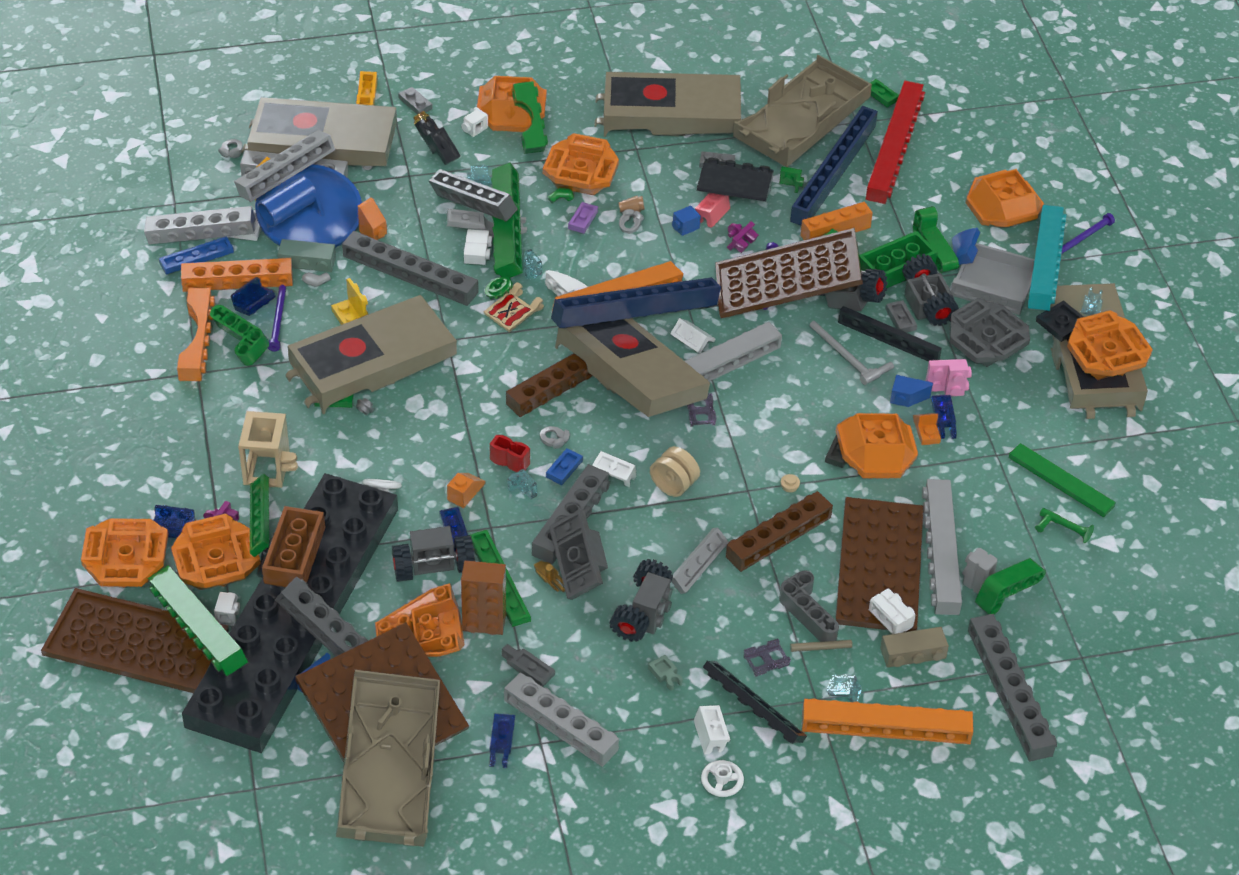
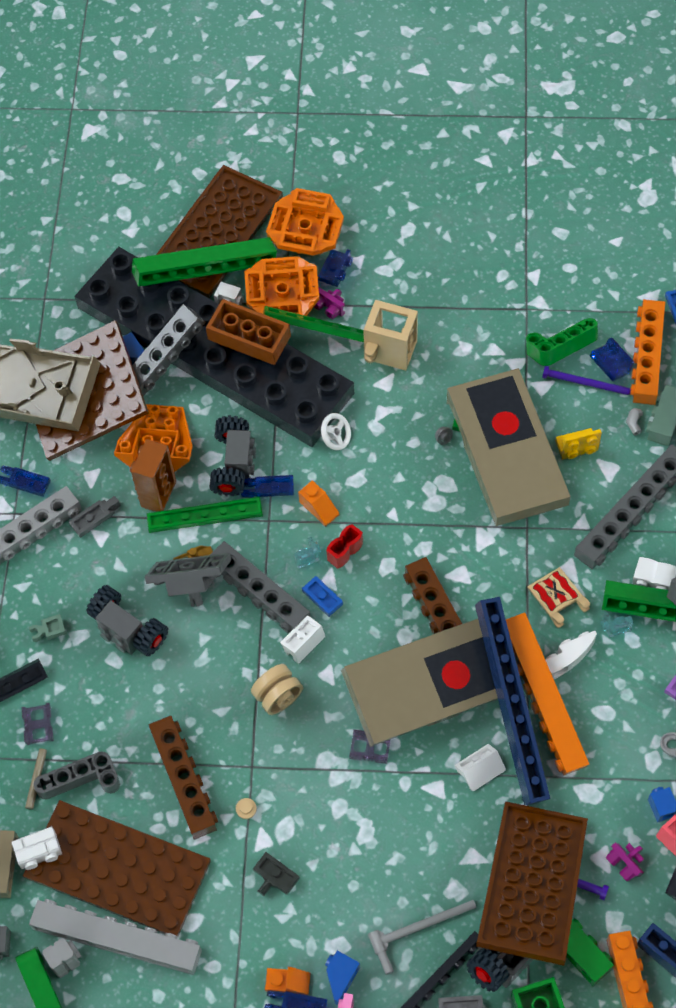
camera: 110 degrees right, 15 degrees up
orange arch [177,288,215,381] -> none
green gear [485,277,513,299] -> none
light grey piece [540,426,570,449] -> none
light grey plate [671,527,729,594] -> none
light grey brick [685,322,782,382] -> none
orange piece [835,413,918,478] -> none

